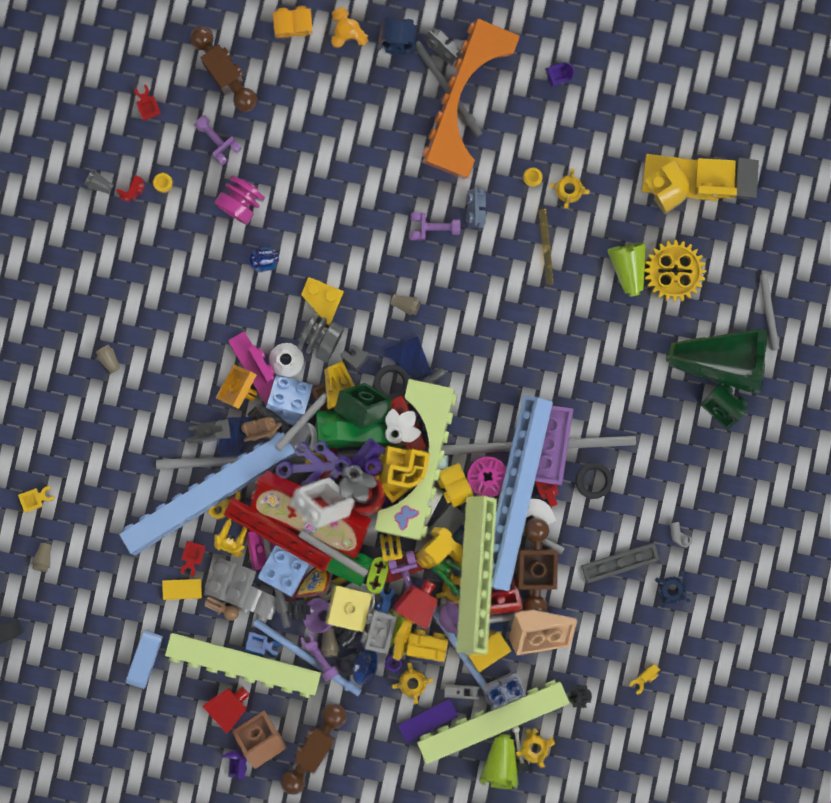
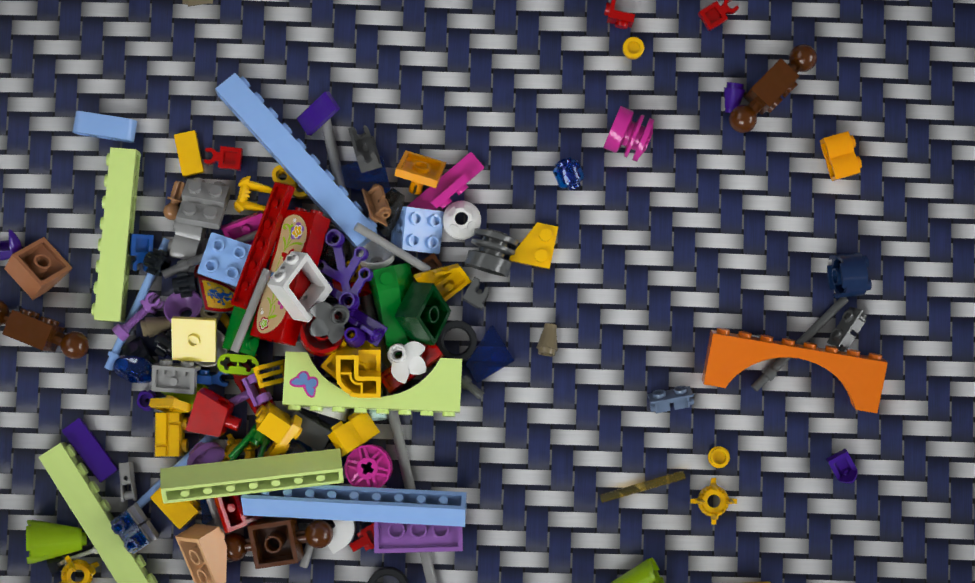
camera: 85 degrees right, 0 degrees up
dark tan cone [96,344,120,374] -> none
medium lavender bar [194,115,242,166] -> none
red torso [202,686,250,733] -> none
light orange animal [331,7,368,48] -> none
yellow piece [392,663,433,704] -> none
medium lavender bar [410,212,460,240] -> none
none -> black gear [143,248,171,276]
none -> dark purple tile [296,91,340,136]
none -> dark purple cone [724,82,745,113]

